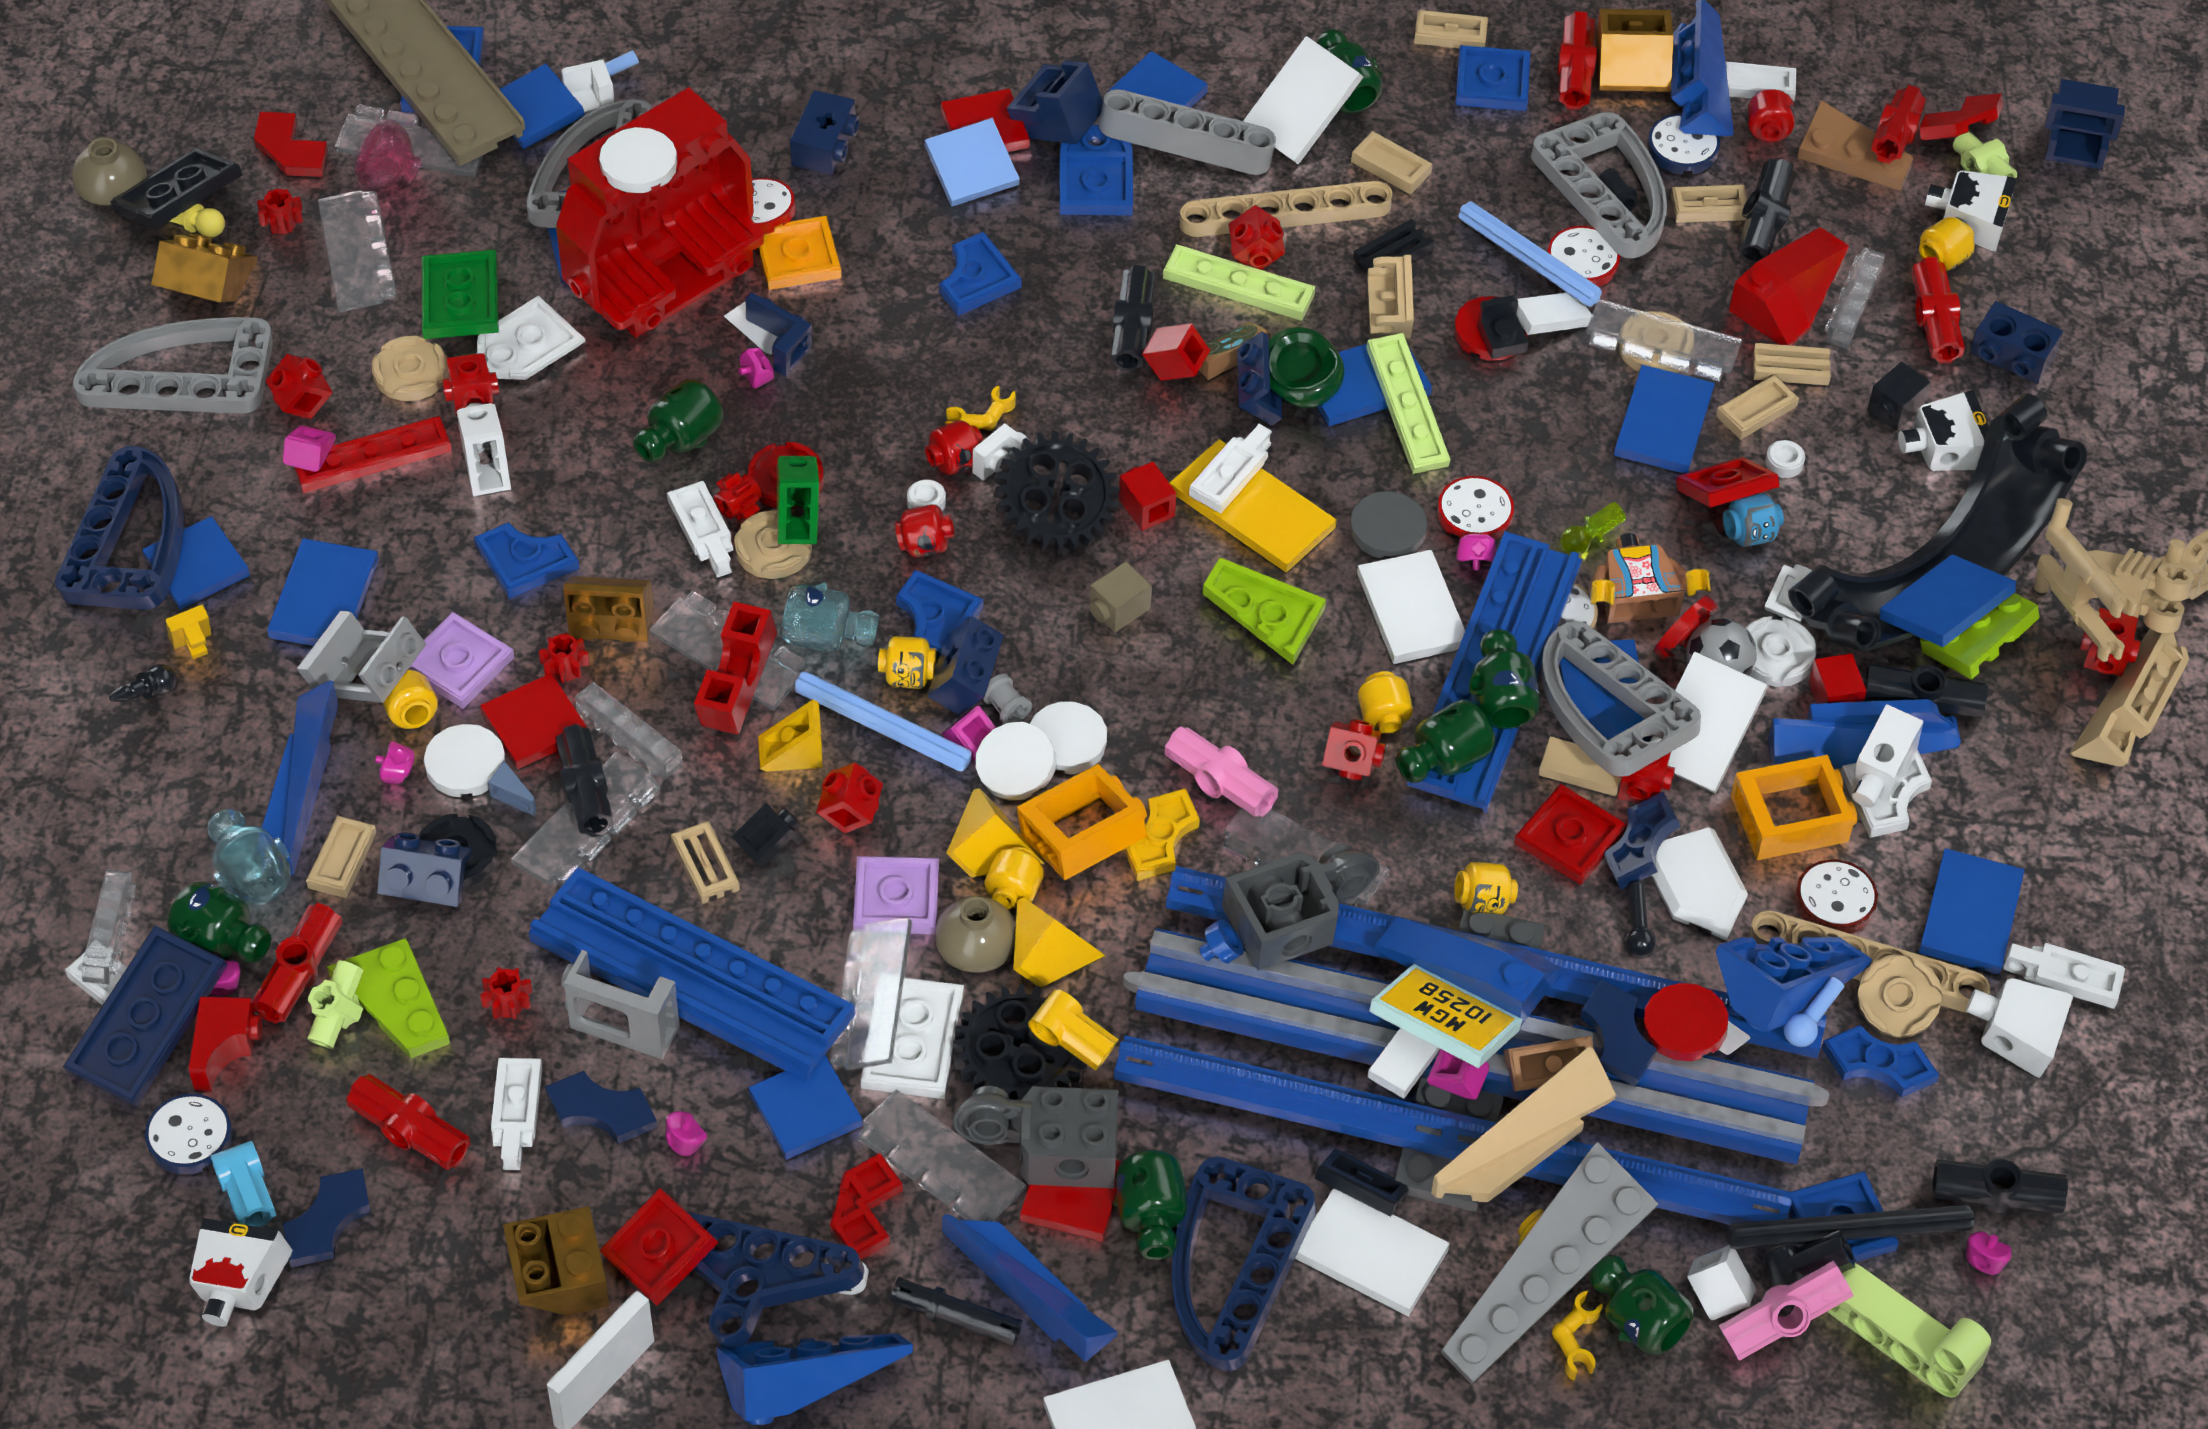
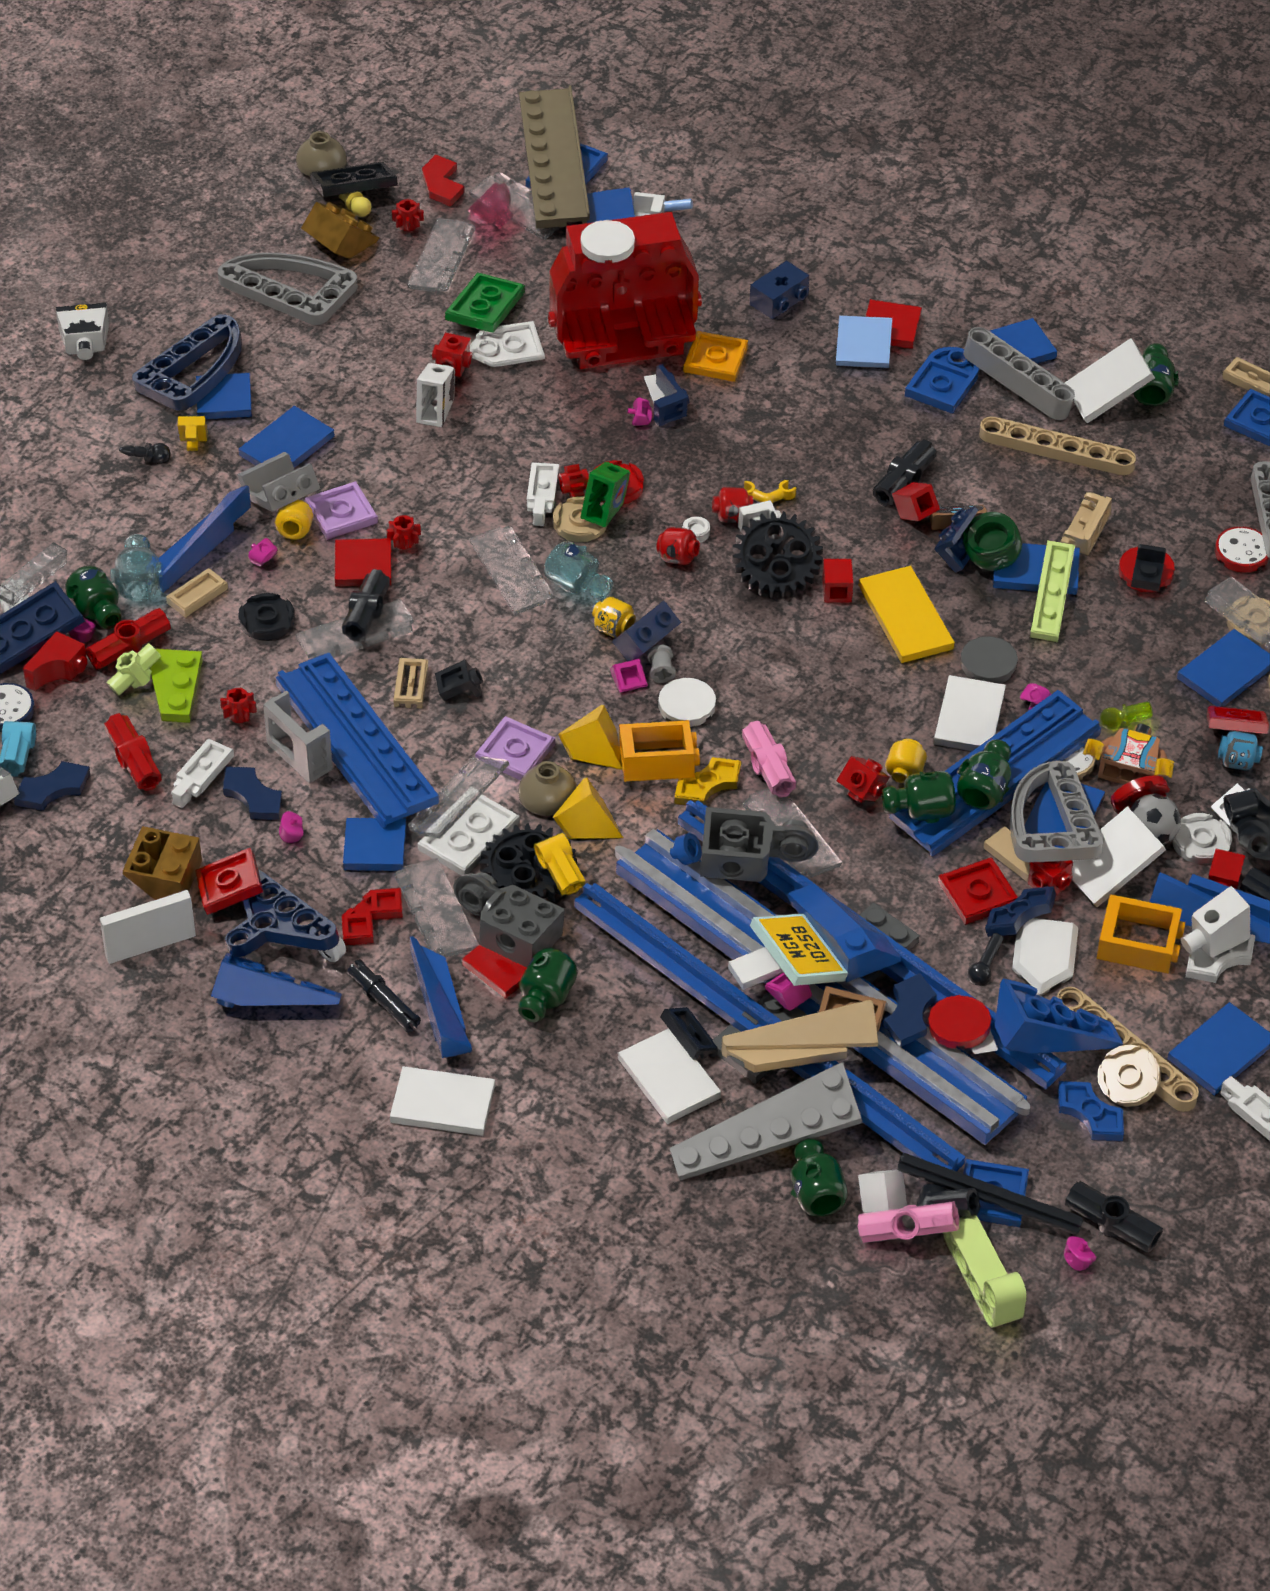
camera: 30 degrees right, 5 degrees down
red brick [265,354,333,419] -> none
dark pink slope [283,425,336,472] -> none
red tile [293,416,452,493] -> none
tan tile [372,336,448,402] -> none
bracket [377,832,472,907] -> none
white tile [424,724,505,797] -> none
blue tile [474,522,580,599] -> none
sand blue piece [488,761,537,816] -> none
pearl gold slope [563,576,653,642] -> none
clear piece [575,682,683,780] -> none
dark green piece [633,379,724,463] -> none
red arch [694,601,777,735] -> none
white tile [752,178,796,235] -> none
yellow slope [758,699,823,772] -> none
light blue axle [794,671,971,772] -> none
red brick [816,762,883,834] -> none
blue tile [896,570,984,659] -> none
blue tile [939,231,1022,316] -> none
white tile [976,722,1056,801] -> none
yellow head [984,847,1044,909] -> none
dark blue plate [1007,60,1103,145] -> none
dark tan brick [1089,561,1152,632] -> none
yellowish green tile [1163,244,1315,321] -> none
dark blue beam [1172,1156,1317,1371] -> none
white hinge [1189,424,1272,514] -> none
lime wing [1203,557,1326,665] -> none
red brick [1228,205,1285,270] -> none
tan tile [1351,131,1432,195] -> none
black tile [1353,219,1434,273] -> none
white tile [1437,476,1514,540] -> none
yellow head [1454,862,1518,915] -> none
light blue axle [1458,201,1602,307] -> none
white tile [1517,293,1594,335] -> none
yellow arm [1552,1291,1603,1381] -> none
light blue bar [1784,977,1845,1047] -> none
white tile [1794,859,1878,934] -> none
white torso [1965,978,2074,1078] -> none

